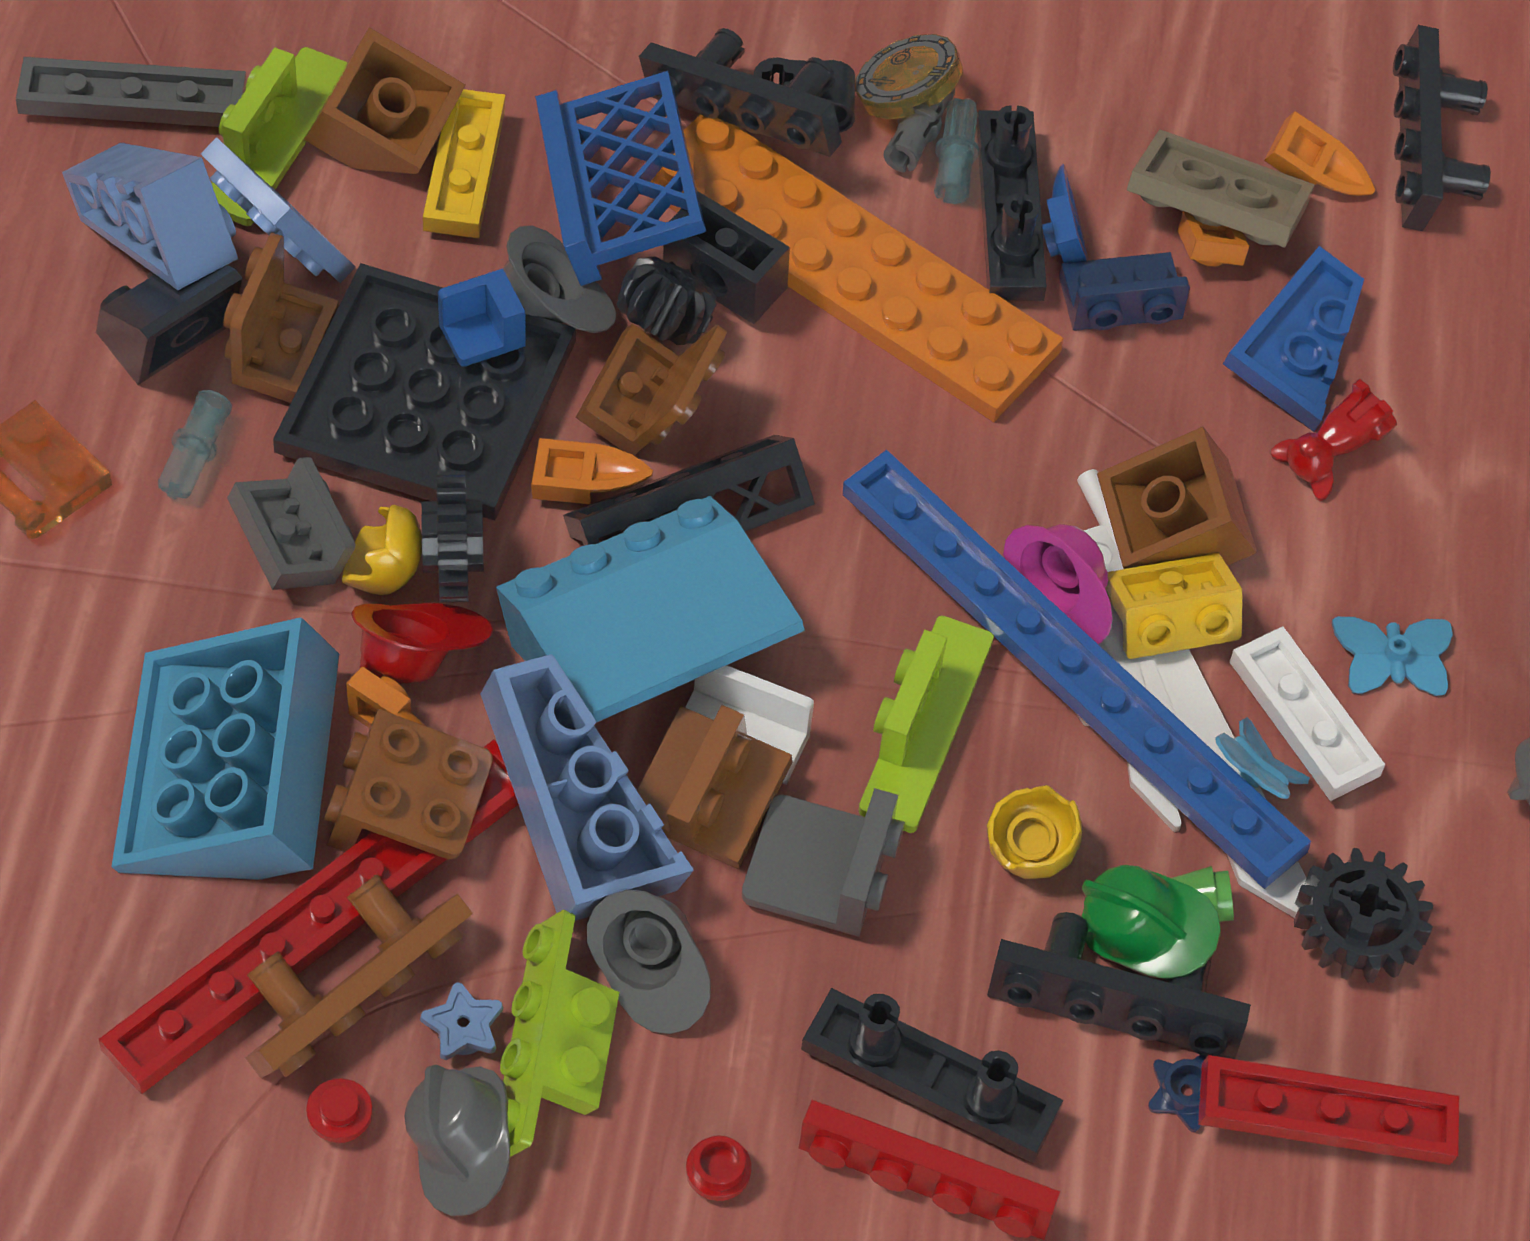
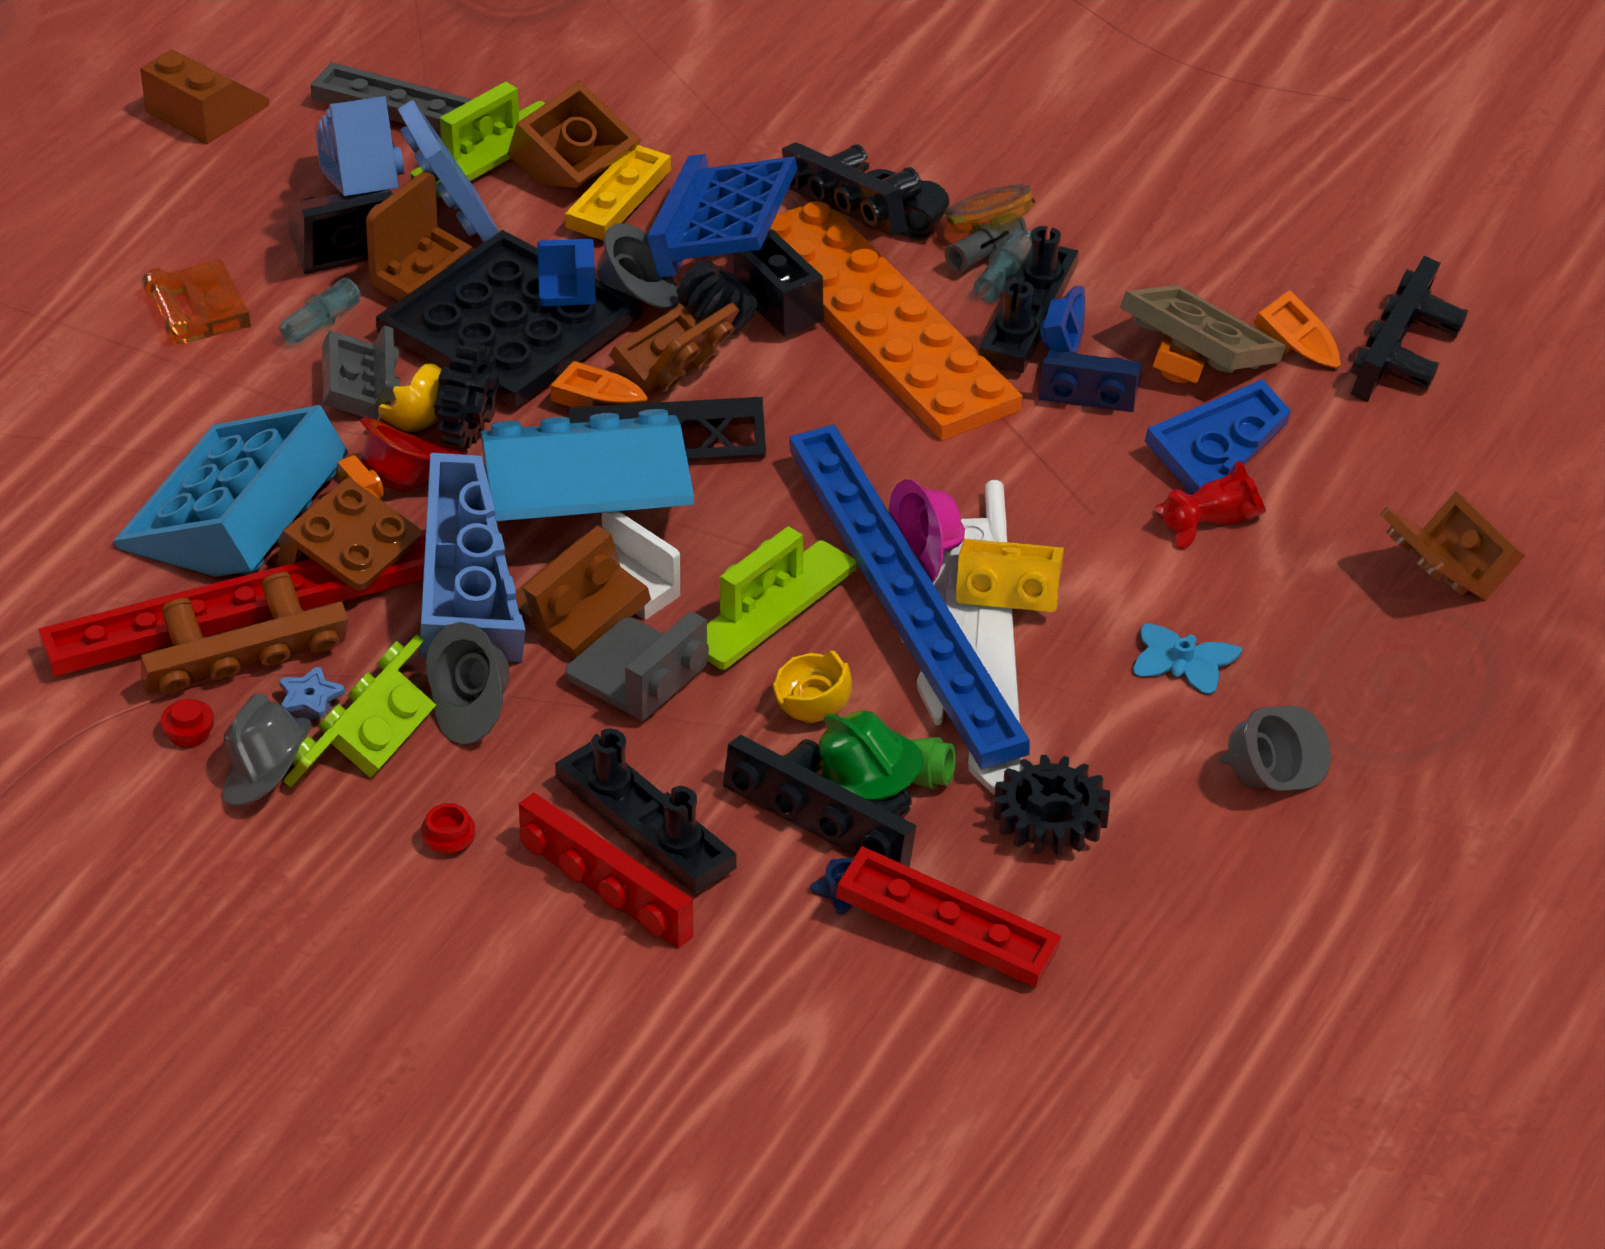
camera: 25 degrees right, 15 degrees down
dark orange slope [1097,427,1257,569] -> none
dark azure piece [1215,717,1310,799] -> none
white plate [1230,626,1385,801] -> none

